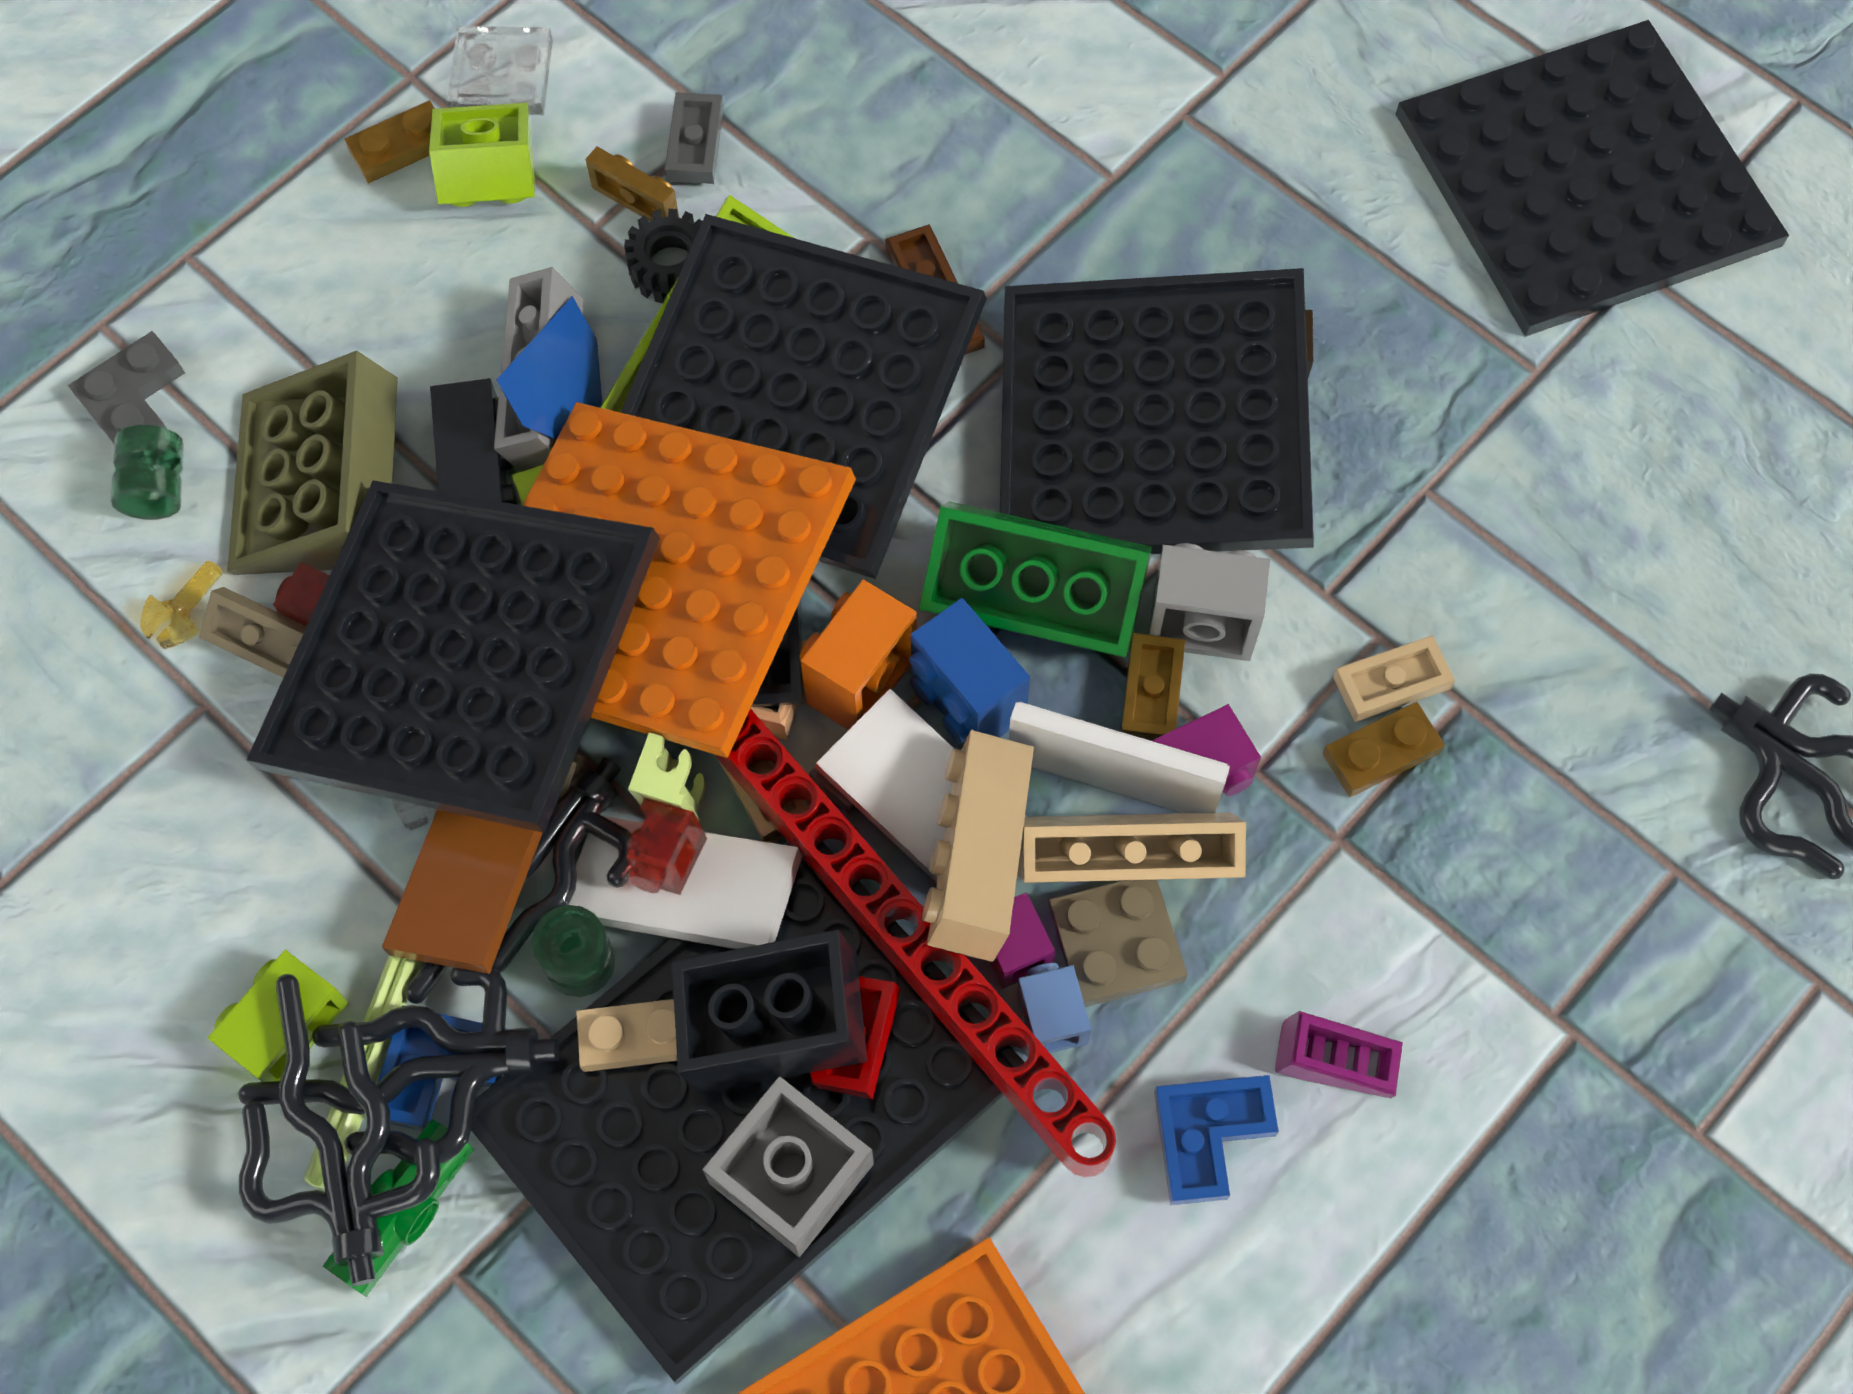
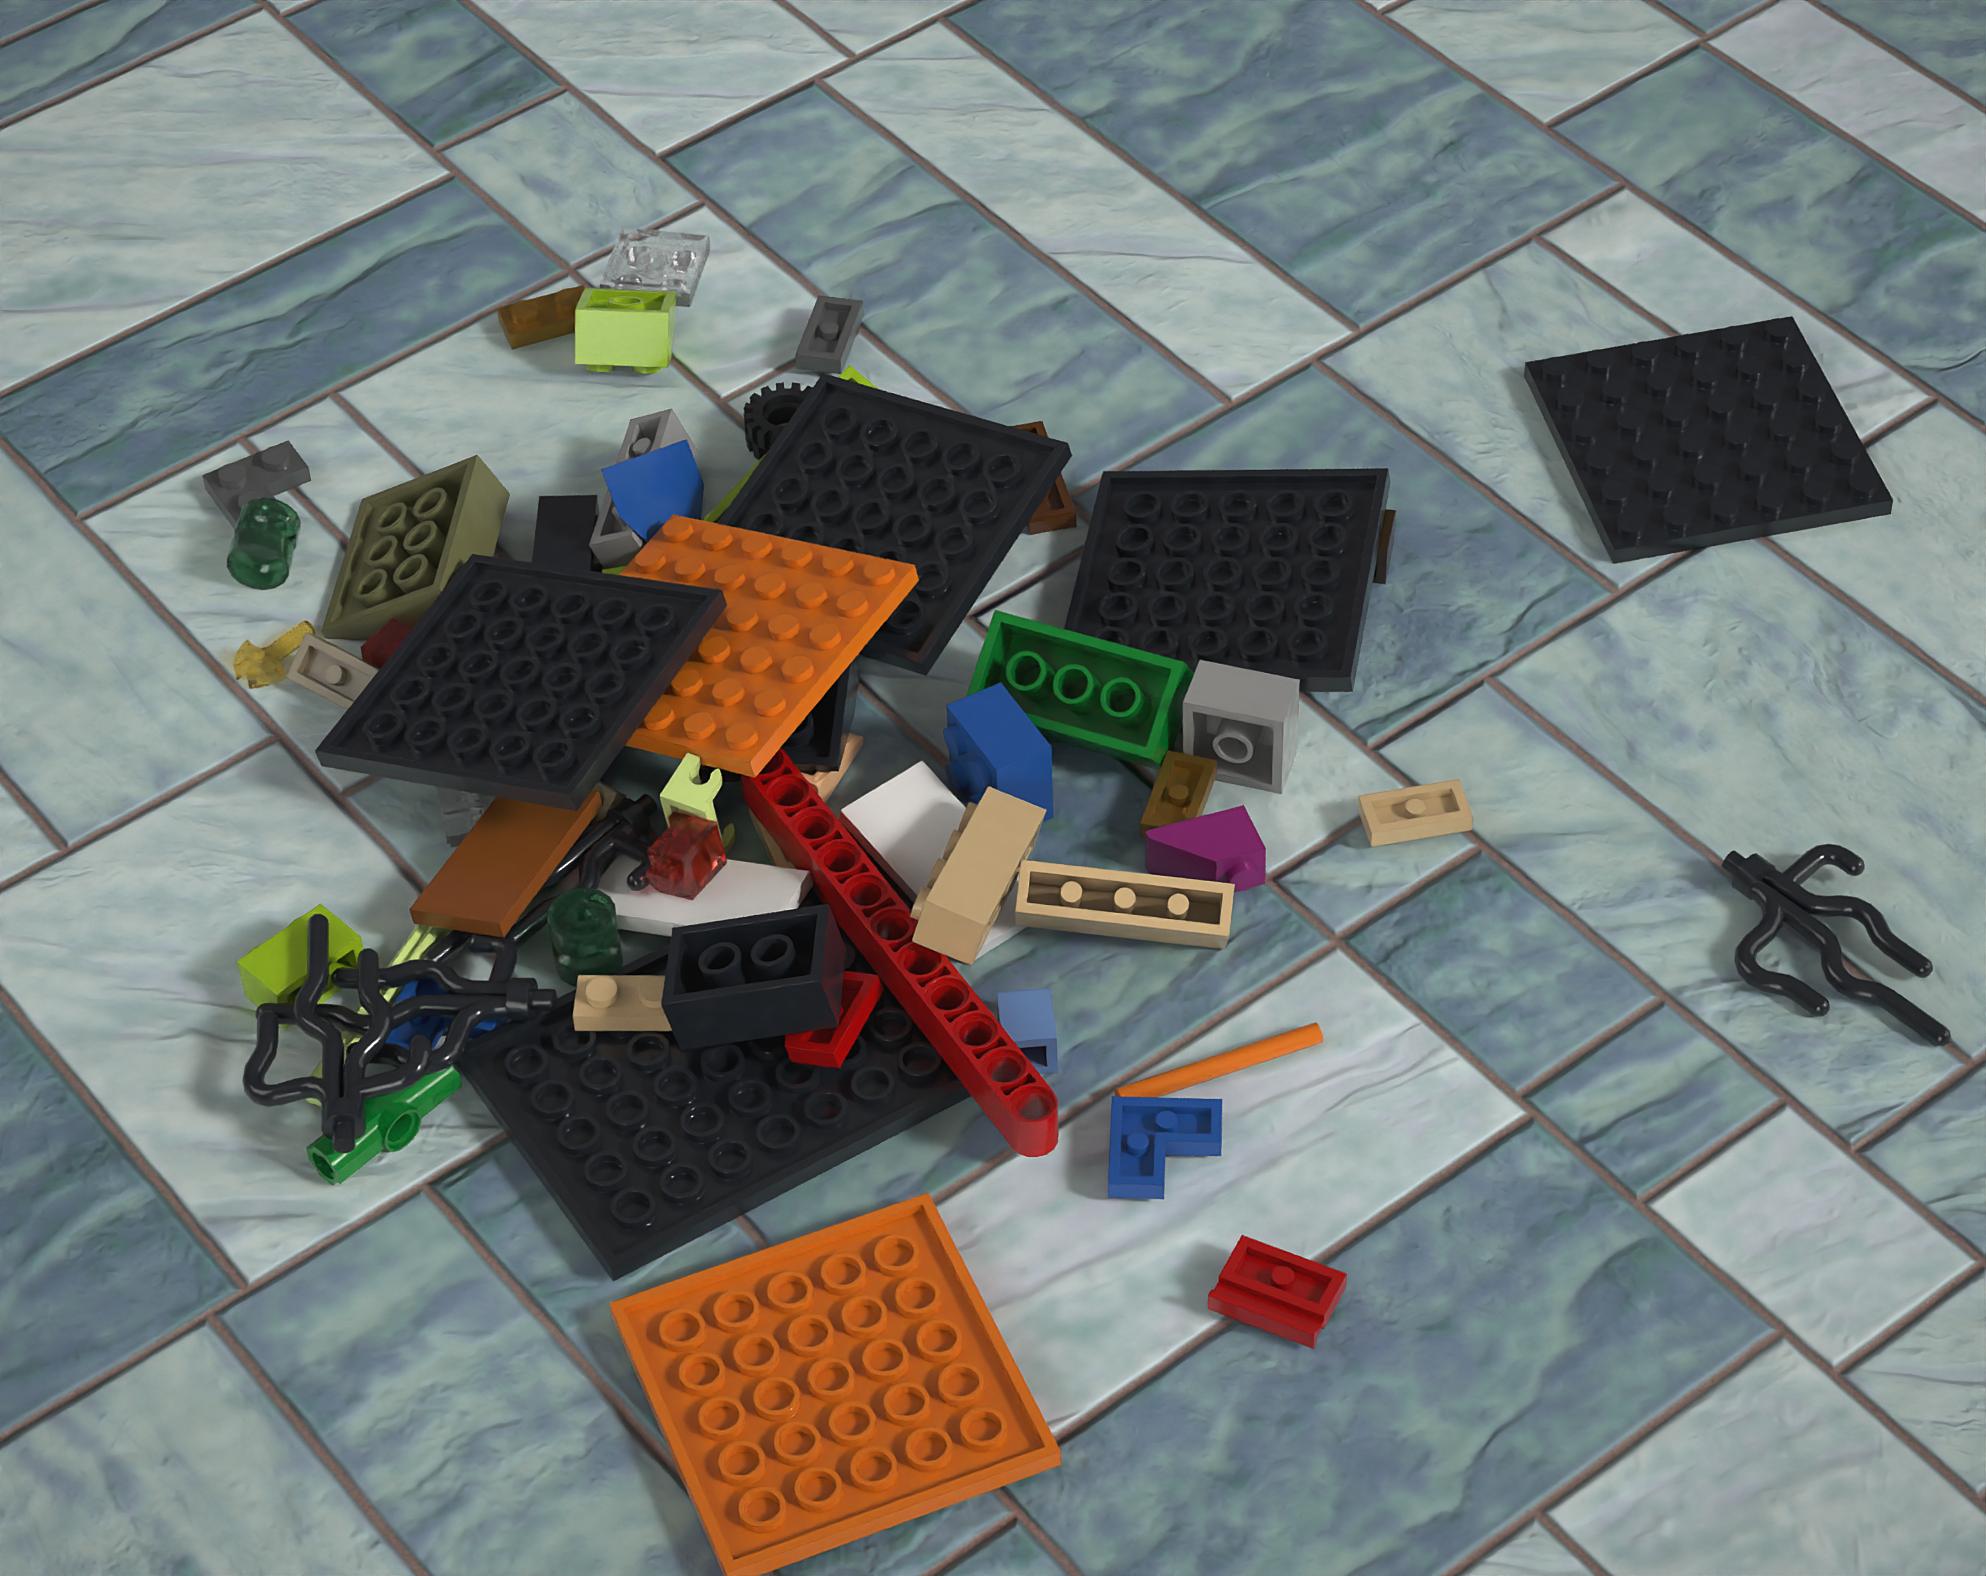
camera: 10 degrees right, 20 degrees down
pearl gold plate [585,146,679,221] -> none
light grey brick [703,1076,874,1257] -> none
orange brick [800,579,917,730] -> none
magenta brick [990,892,1055,989] -> none
white tile [1009,702,1230,813] -> none
dark tan plate [1049,880,1188,1007] -> none
magenta slope [1275,1011,1403,1098] -> none
pearl gold plate [1322,701,1445,798] -> none
none -> orange bar [1114,1022,1323,1097]
none -> red plate [1208,1235,1347,1349]

